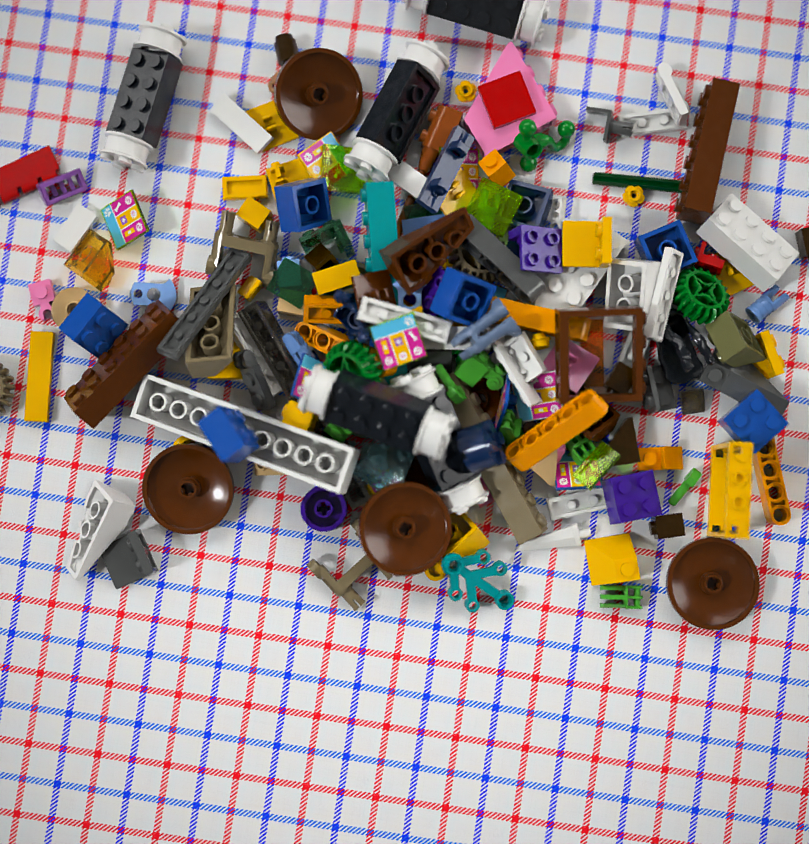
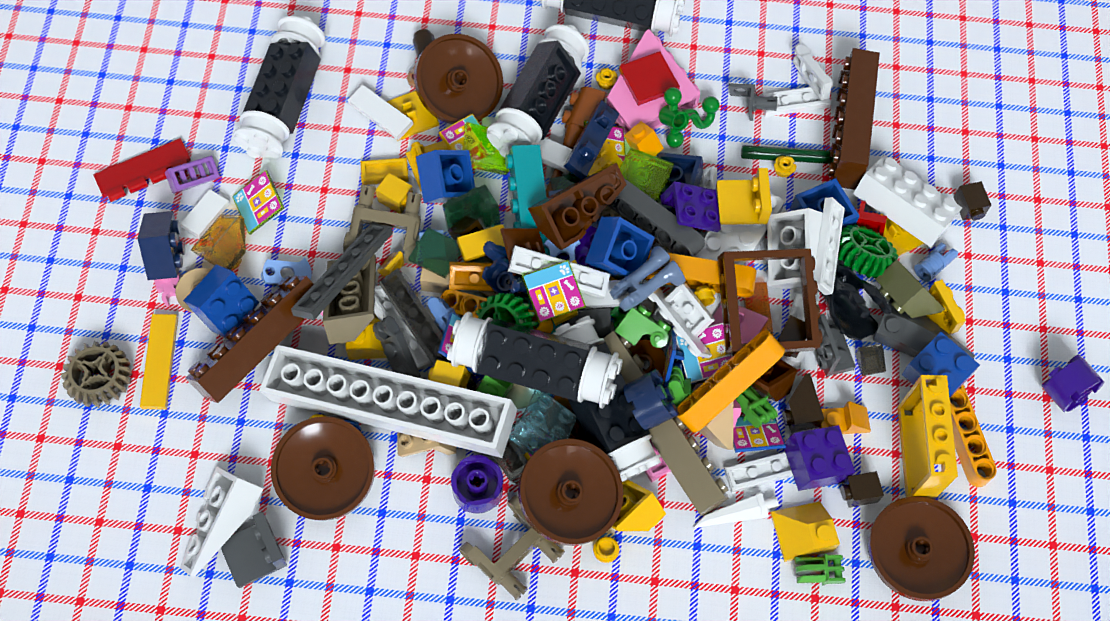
camera: 10 degrees left, 20 degrees down
blue brick [197,406,260,463] -> none
bright green bar [435,364,467,405] -> none
teal plant [441,549,514,613] -> none
clear neon green tile [572,441,621,491] -> none
bright green bar [668,468,702,506] -> none
none -> dark blue brick [137,211,185,280]

